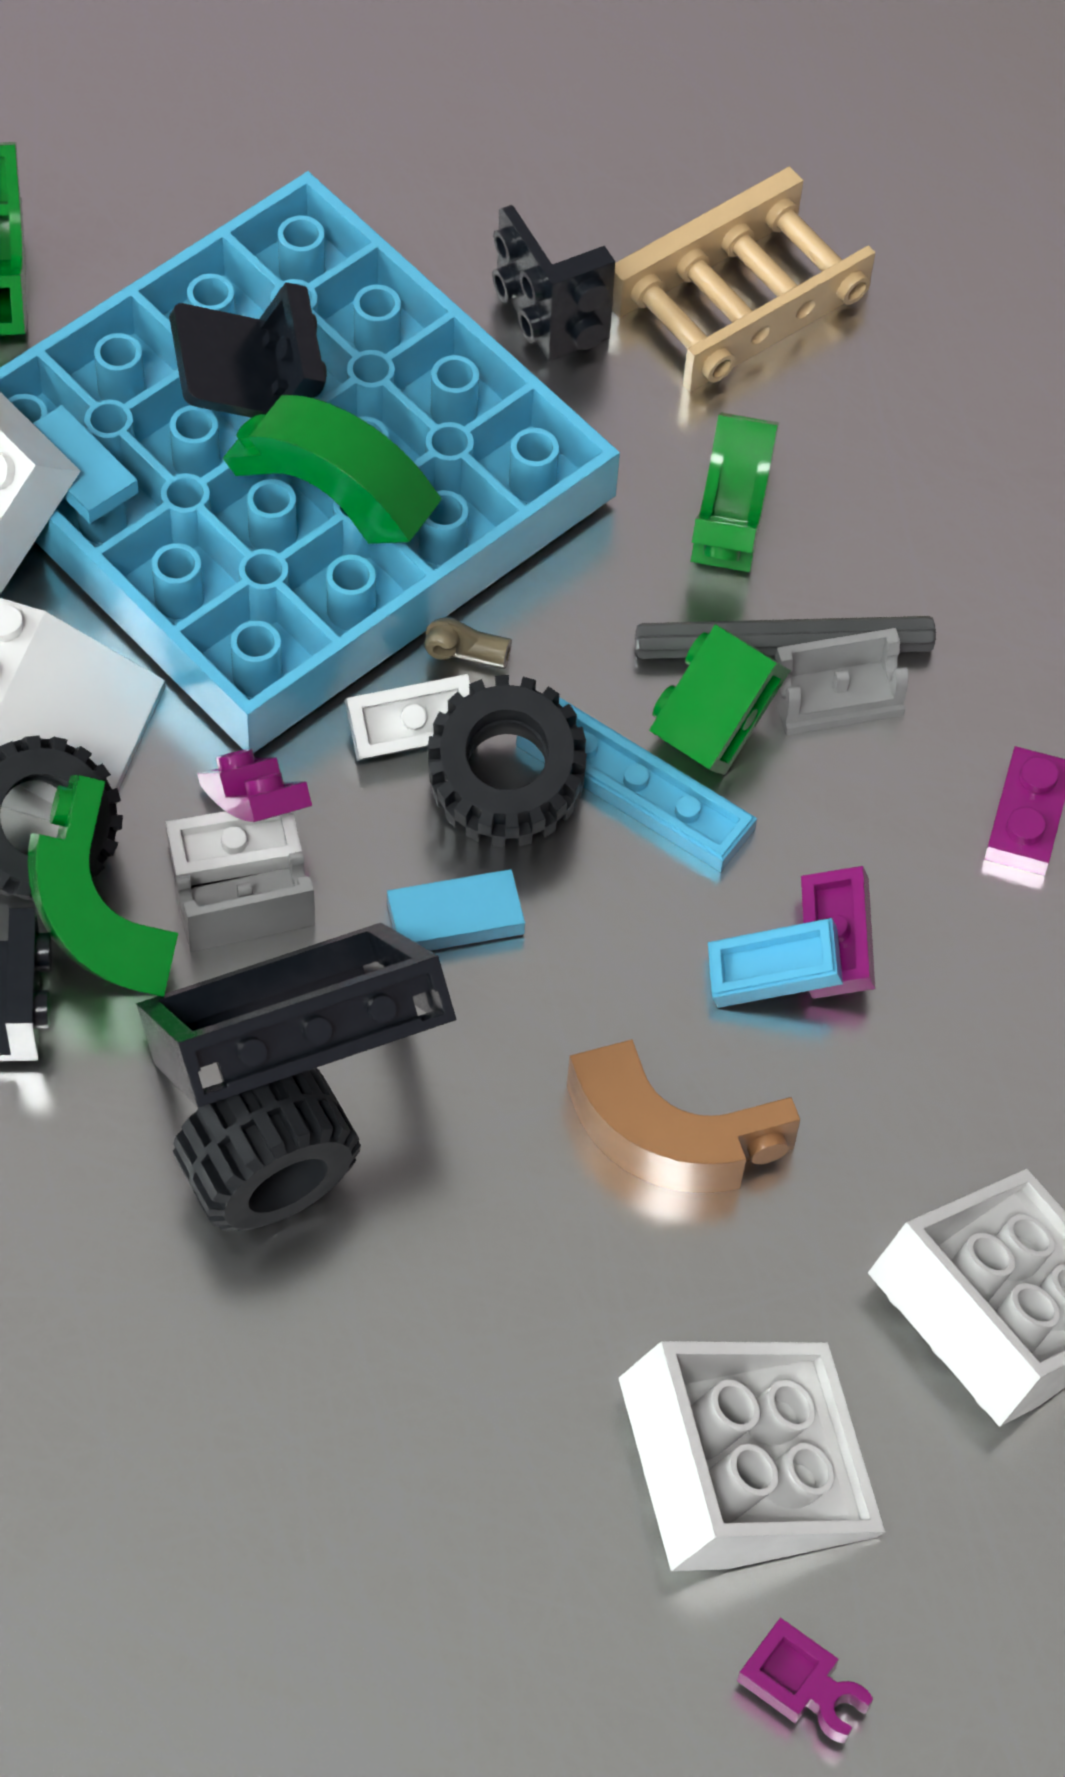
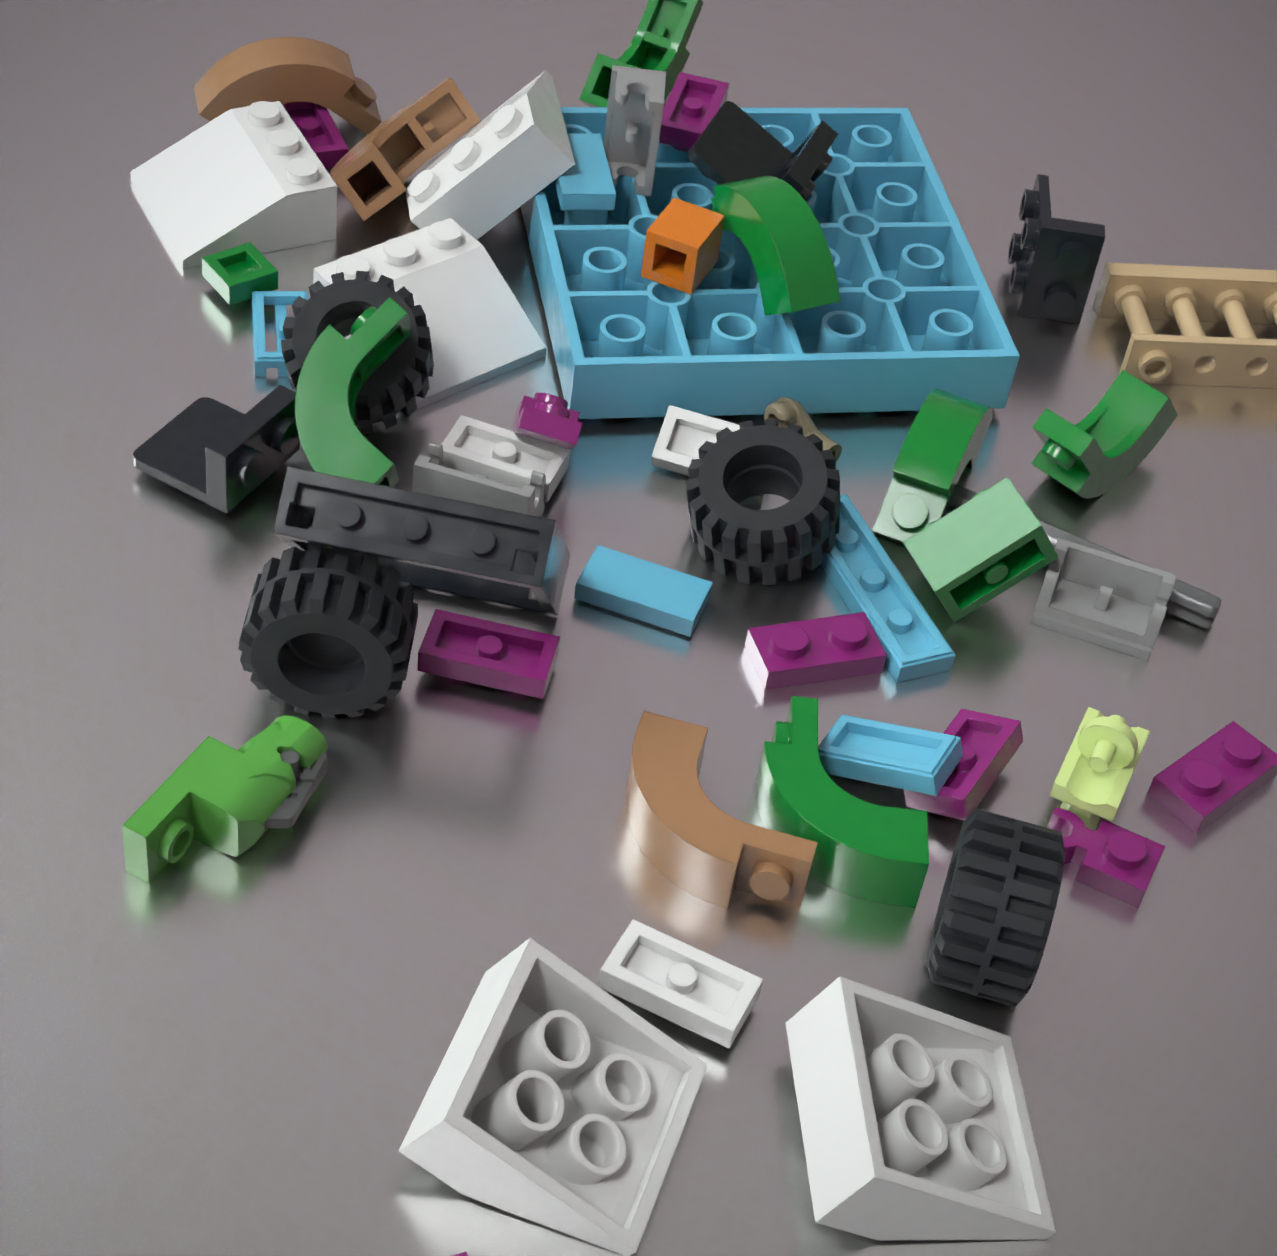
camera: 30 degrees right, 15 degrees down
none -> bright green plate [122,715,328,883]
none -> magenta plate [417,609,560,699]
none -> white plate [598,919,763,1049]
none -> light grey hinge [603,65,666,196]
none -> orange brick [641,198,725,295]
none -> magenta plate [659,72,729,152]
none -> magenta plate [745,612,887,690]
none -> green arch [755,696,929,908]
none -> green arch [872,389,993,547]
none -> black tyre [926,808,1065,1007]
none -> magenta plate [1047,808,1166,908]
none -> yellowish green hips [1049,707,1150,830]

